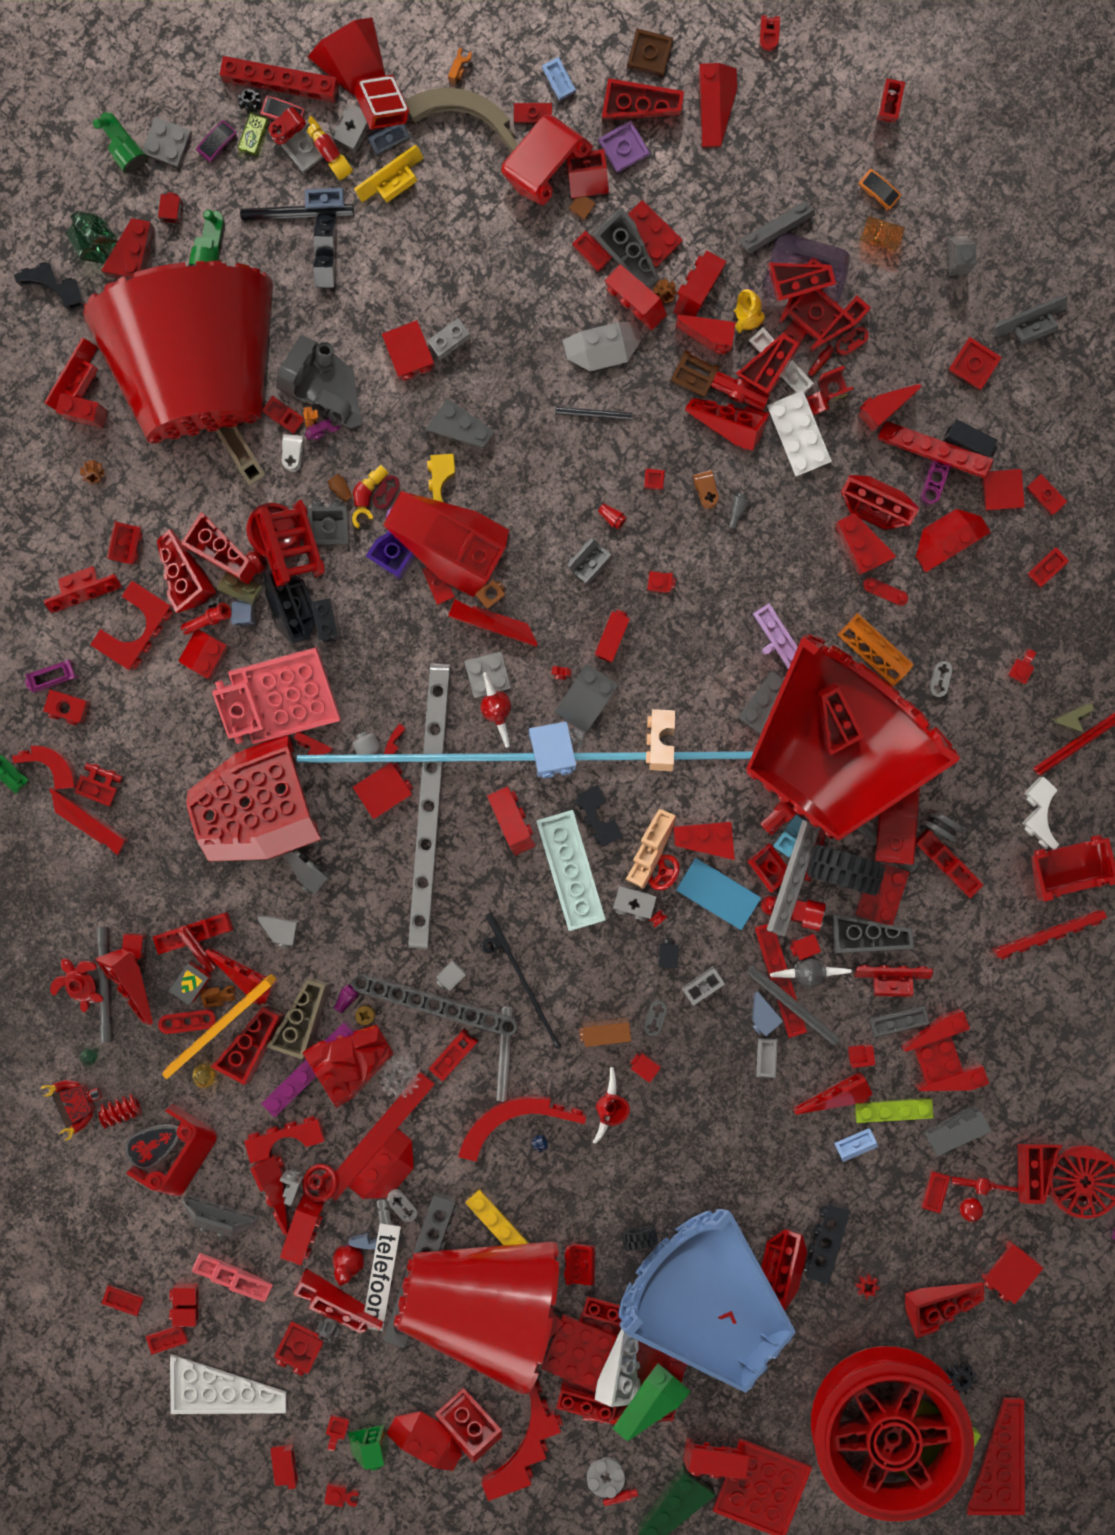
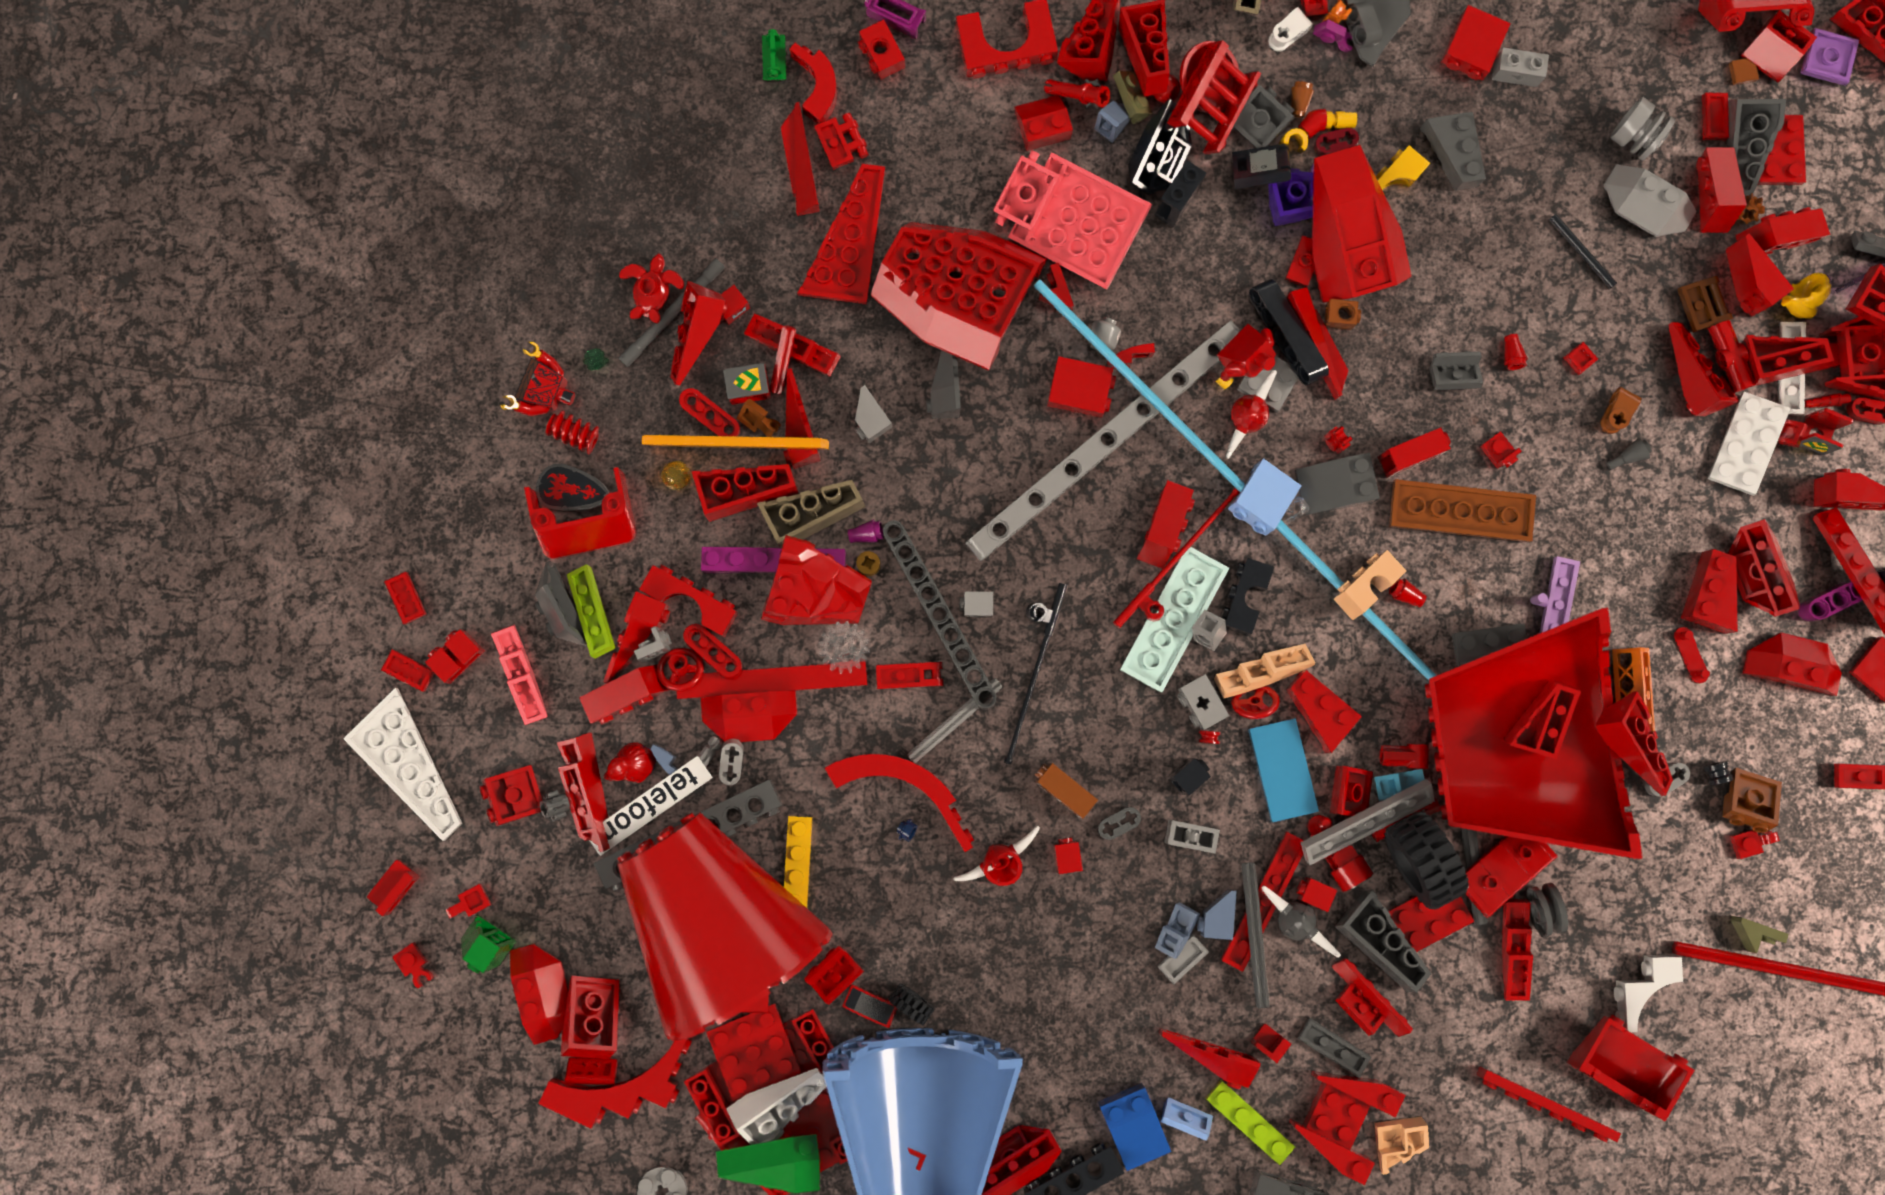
camera: 40 degrees right, 5 degrees down
none -> red plate [565,1058,618,1085]
none -> lime plate [566,564,616,659]
none -> red plate [683,624,743,679]
none -> red wing [797,164,885,304]
none -> slope [842,984,898,1028]
none -> blue slope [1098,1083,1171,1171]
none -> red piece [1113,488,1240,628]
none -> sand blue slope [1155,903,1200,959]
none -> light grey brick [1192,609,1227,651]
none -> red torso [1215,324,1276,390]
none -> black container [1232,144,1292,189]
none -> black beam [1249,279,1329,386]
none -> light nougat slope [1374,1117,1429,1175]
none -> dark orange plate [1389,479,1536,543]
none -> red cone [1389,578,1427,608]
none -> red wedge [1595,691,1673,796]
none -> light grey wheel [1610,97,1676,161]
none -> black wheel [1704,761,1734,785]
none -> dark orange plate [1722,768,1782,833]

